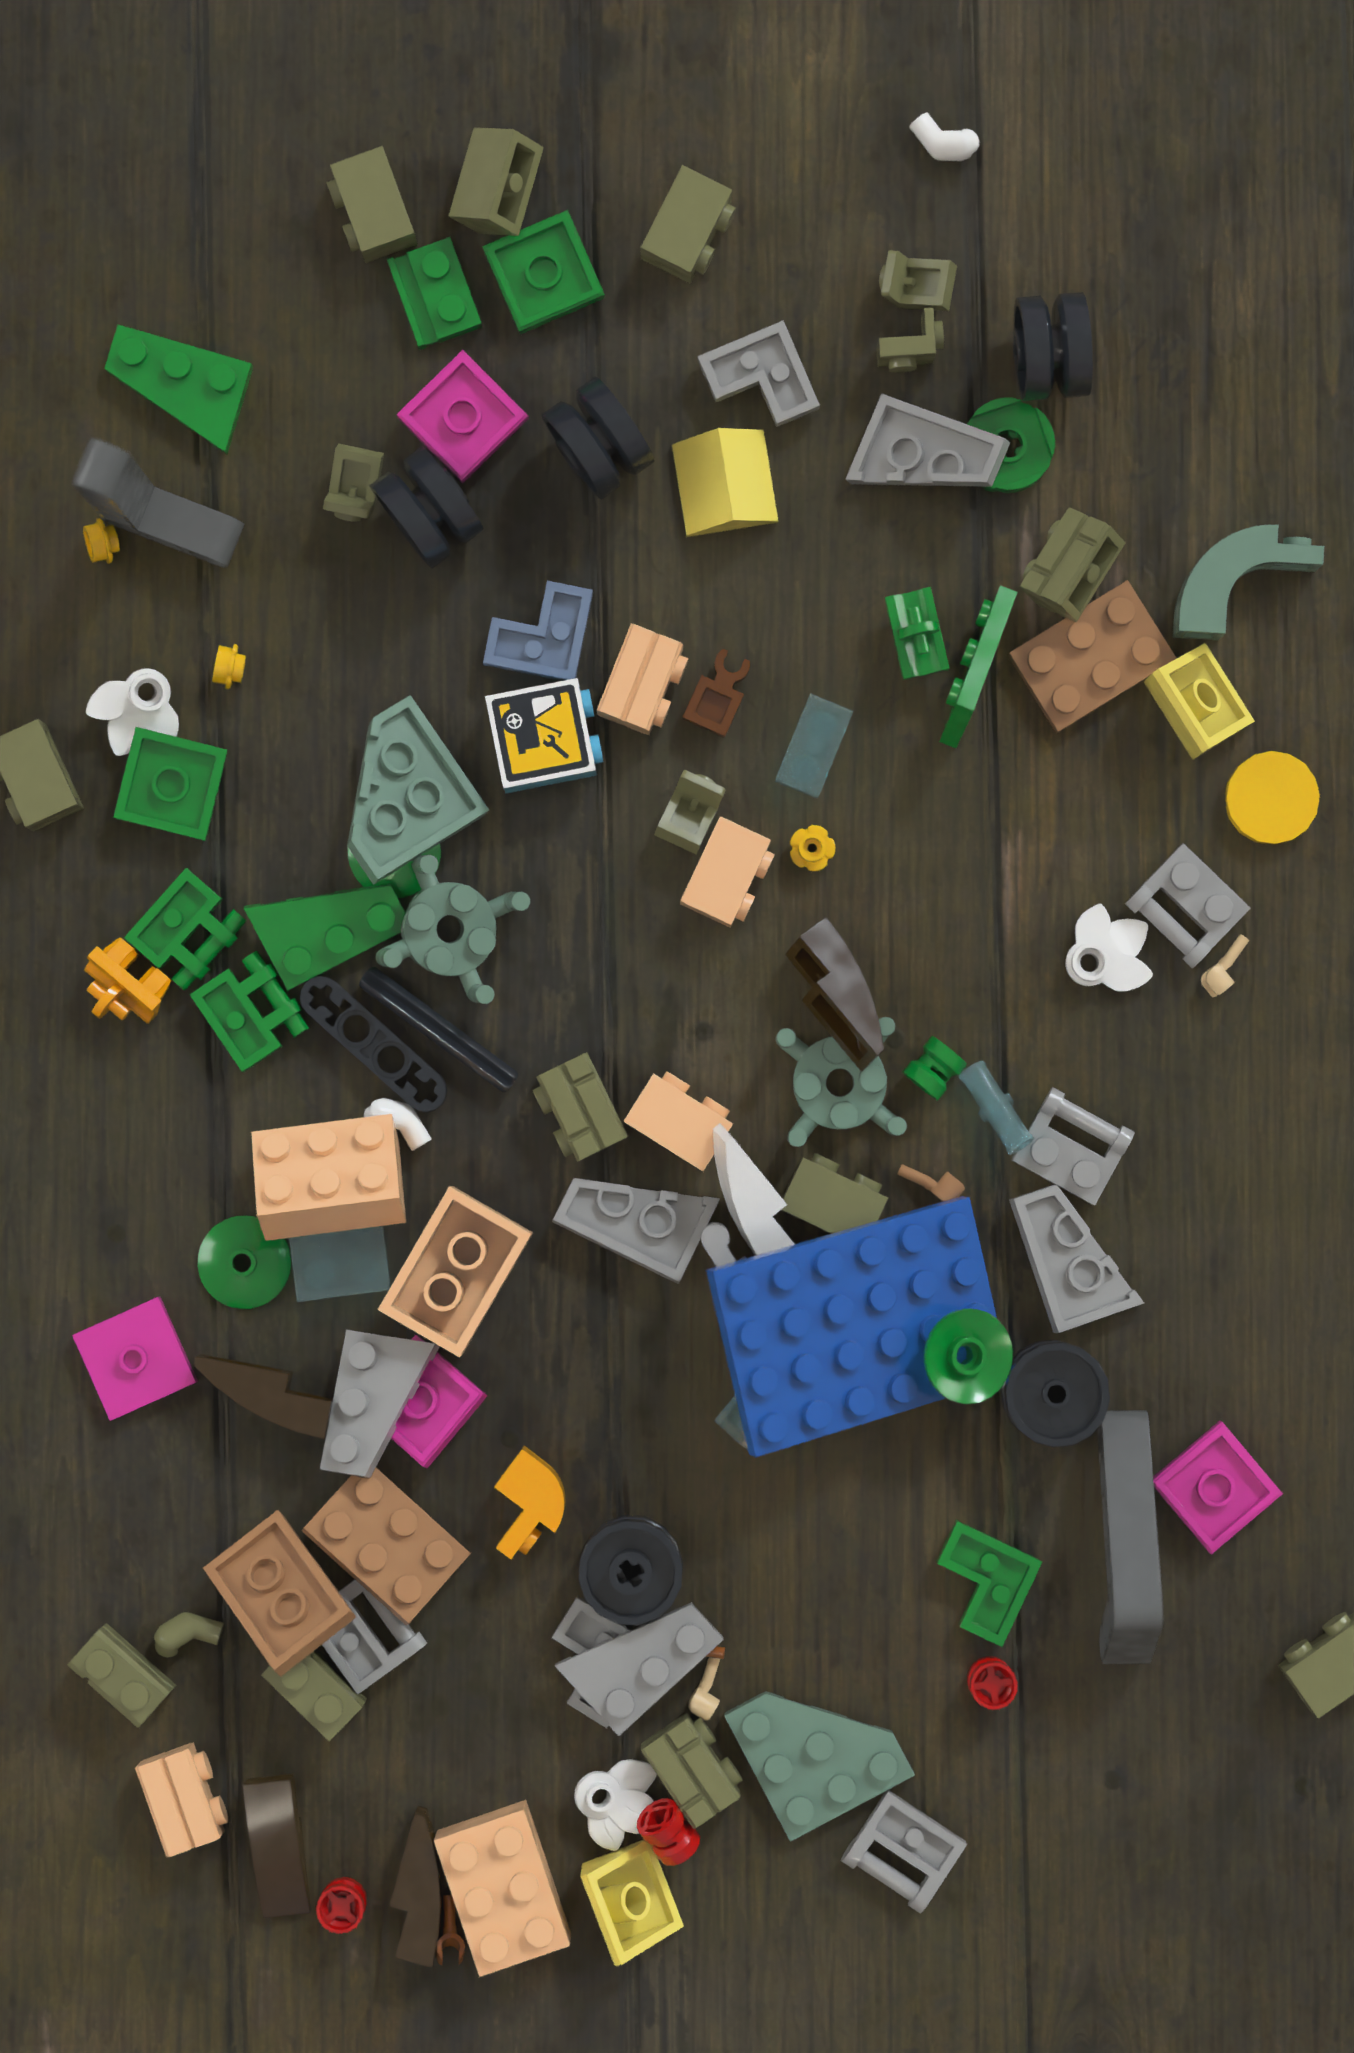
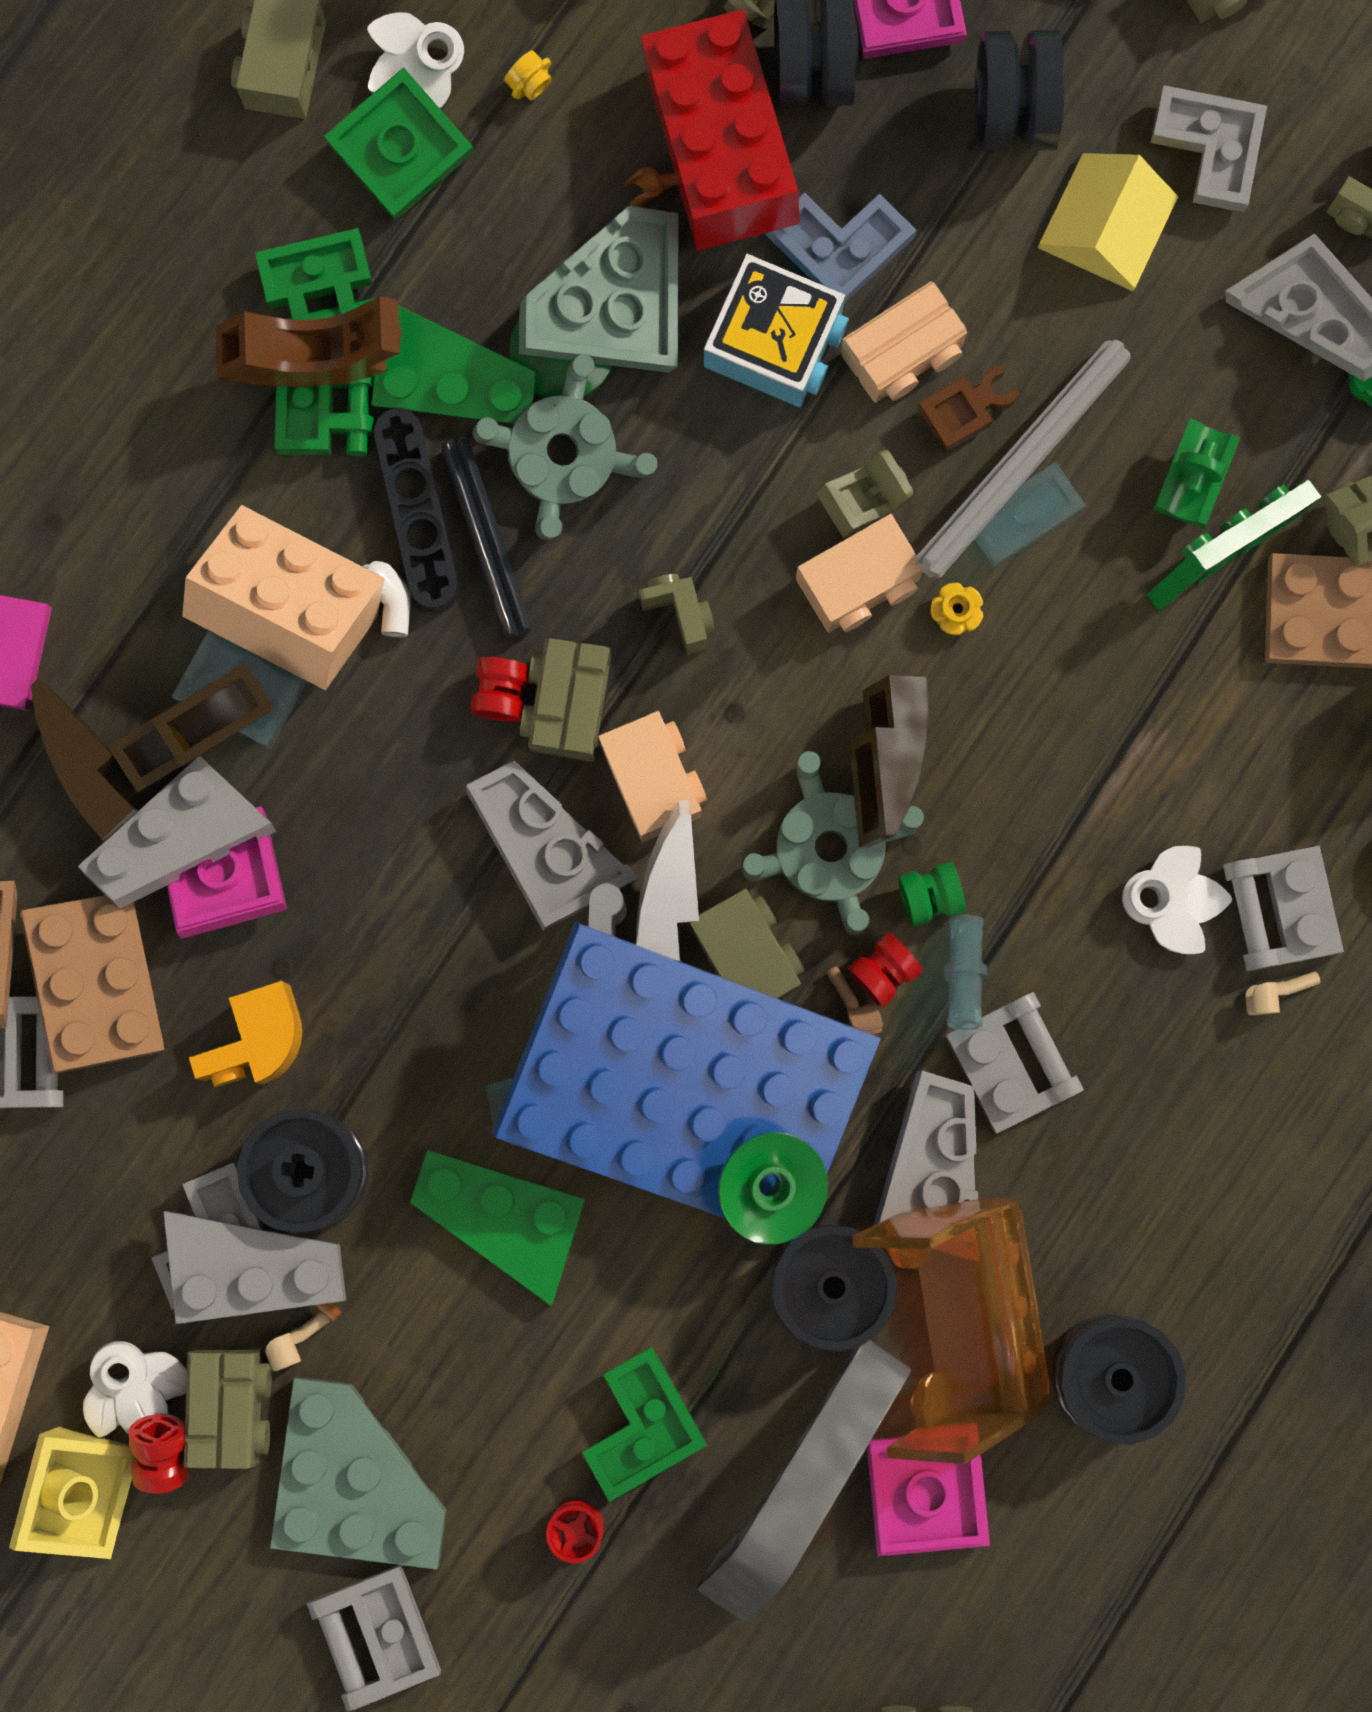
camera: 40 degrees right, 5 degrees down
light orange hips [84,937,171,1024] -> none
green dish [198,1215,291,1309] -> none
light nougat brick [378,1186,533,1357] -> none
none -> dark brown slope [107,662,276,793]
none -> reddish brown arch [215,296,402,387]
none -> green wing [410,1150,586,1306]
none -> red wheel [469,657,530,722]
none -> dark orange hand [623,167,678,208]
none -> olive bracket [639,574,715,655]
none -> red brick [641,9,800,251]
none -> red wheel [847,932,924,1008]
none -> clear orange windscreen [852,1197,1049,1464]
none -> light grey axle [916,340,1131,578]
none -> black wheel [1051,1314,1187,1445]

